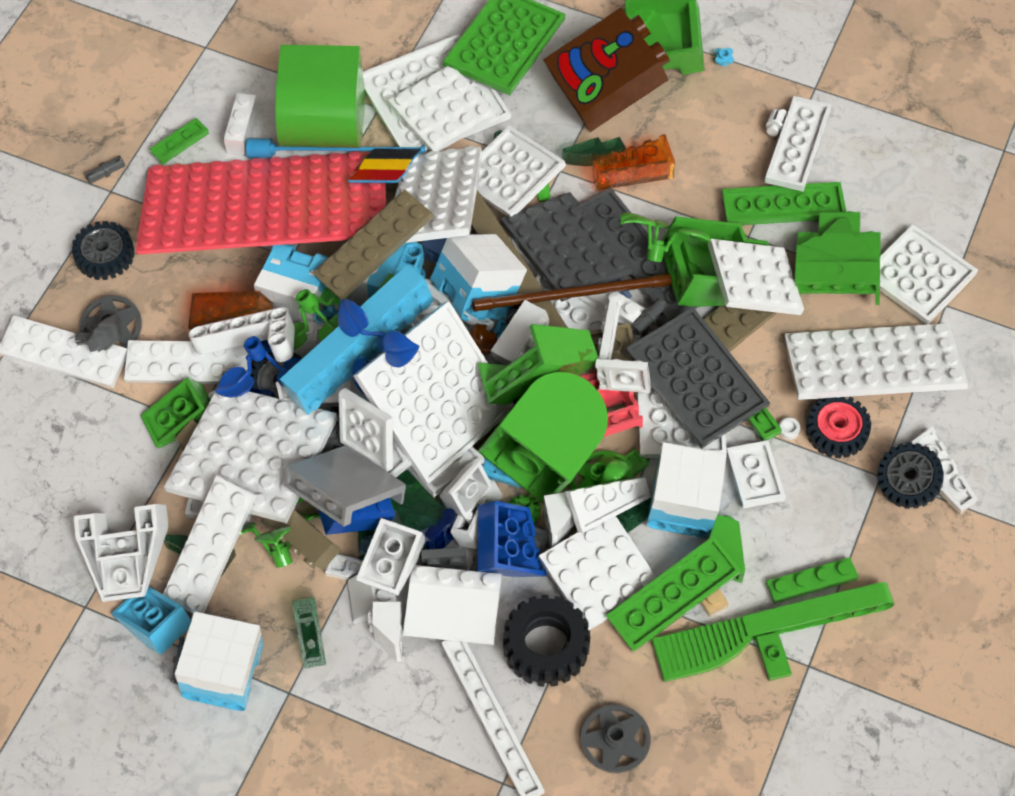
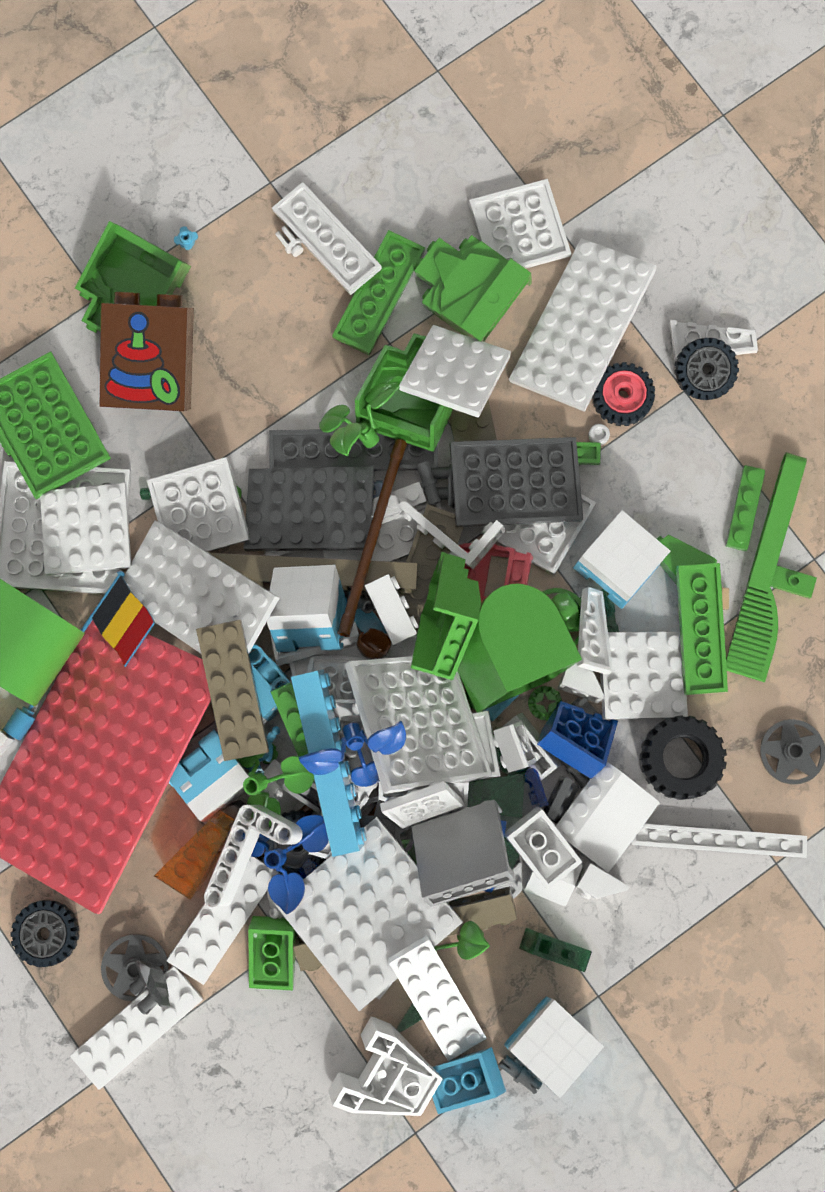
camera: 60 degrees left, 20 degrees up
clear green slope [562,137,626,166] -> none
clear orange wedge [592,134,675,191] -> none
bright green tile [625,448,649,477] -> none
white plate [726,440,786,509] -> none

